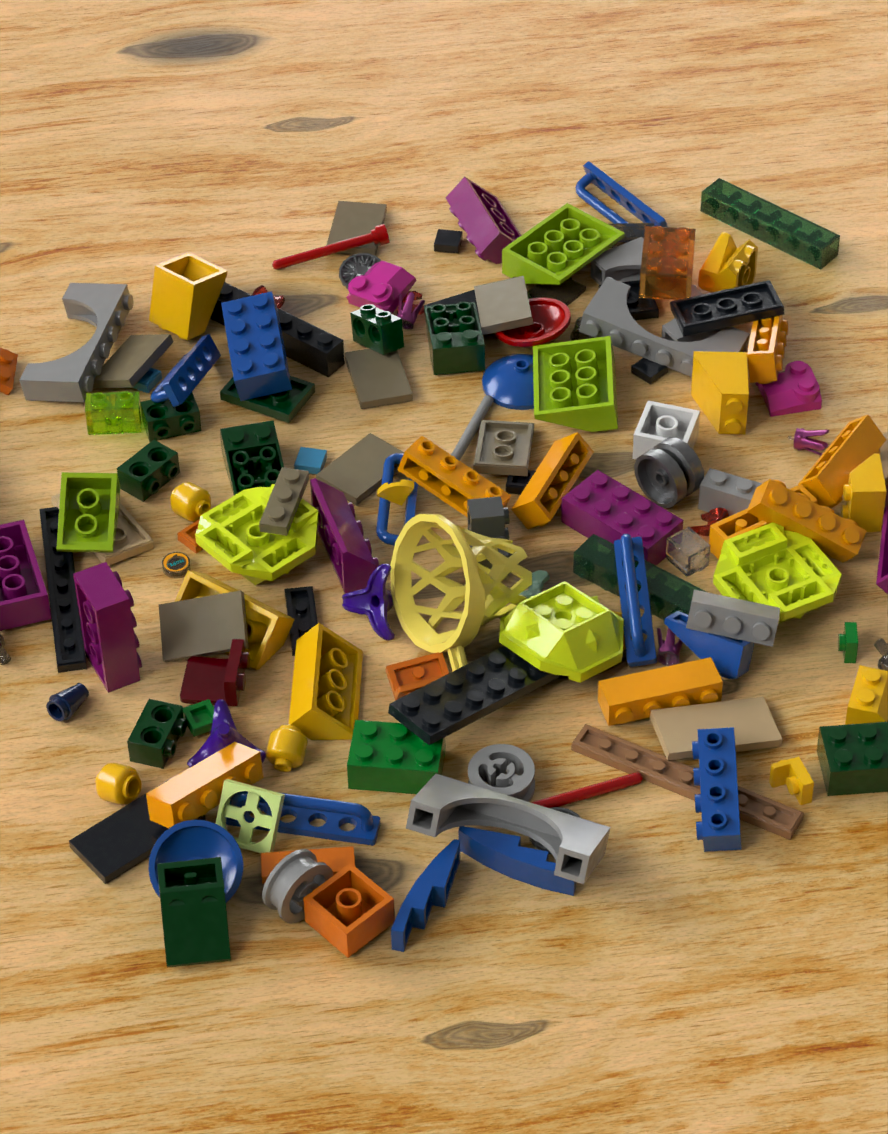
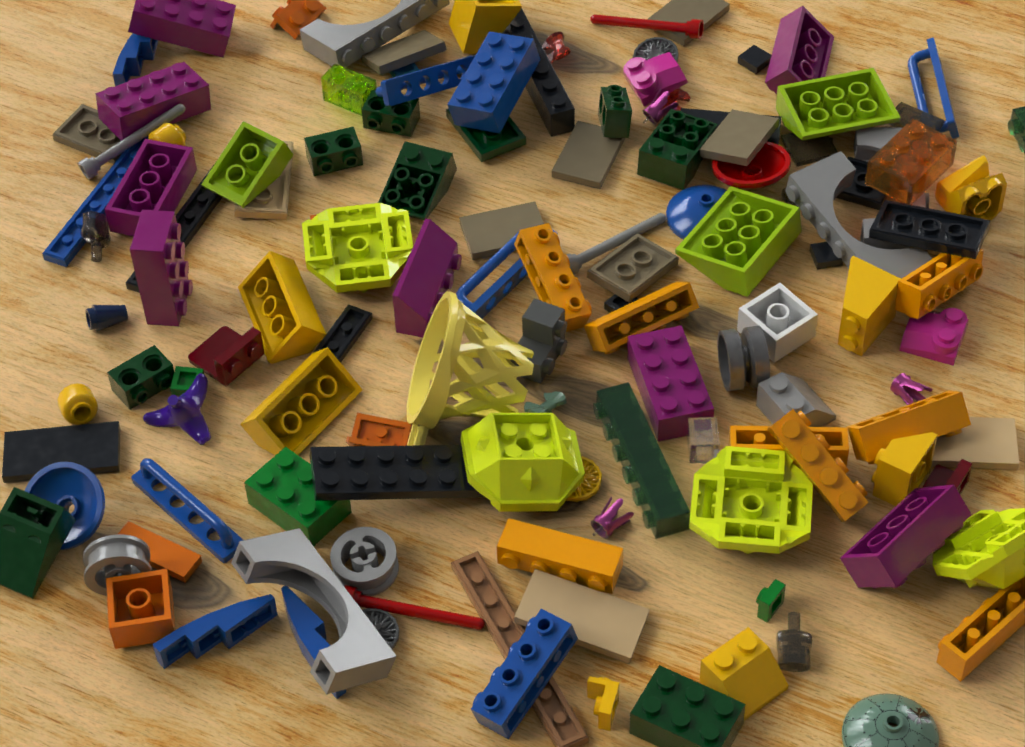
camera: 35 degrees right, 5 degrees up
light orange brick [146,742,264,828] -> none
dark tan tile [159,590,249,662] -> none
clear smoke tile [162,552,191,578] -> none
yellow head [170,482,211,522] -> none
yellowish green piece [215,779,285,853] -> none
dark tan plate [259,467,309,536] -> none
yellow head [266,725,308,772] -> none
dark azure tile [294,447,327,474] -> none
dark purple piece [342,564,395,640] -> none
yellow tile [377,479,414,506] -> none
blue piece [614,534,657,667] -> none
blue slope [664,611,755,679] -> none
light grey brick [686,590,780,647] -> none
clear red piece [690,507,729,536] -> none

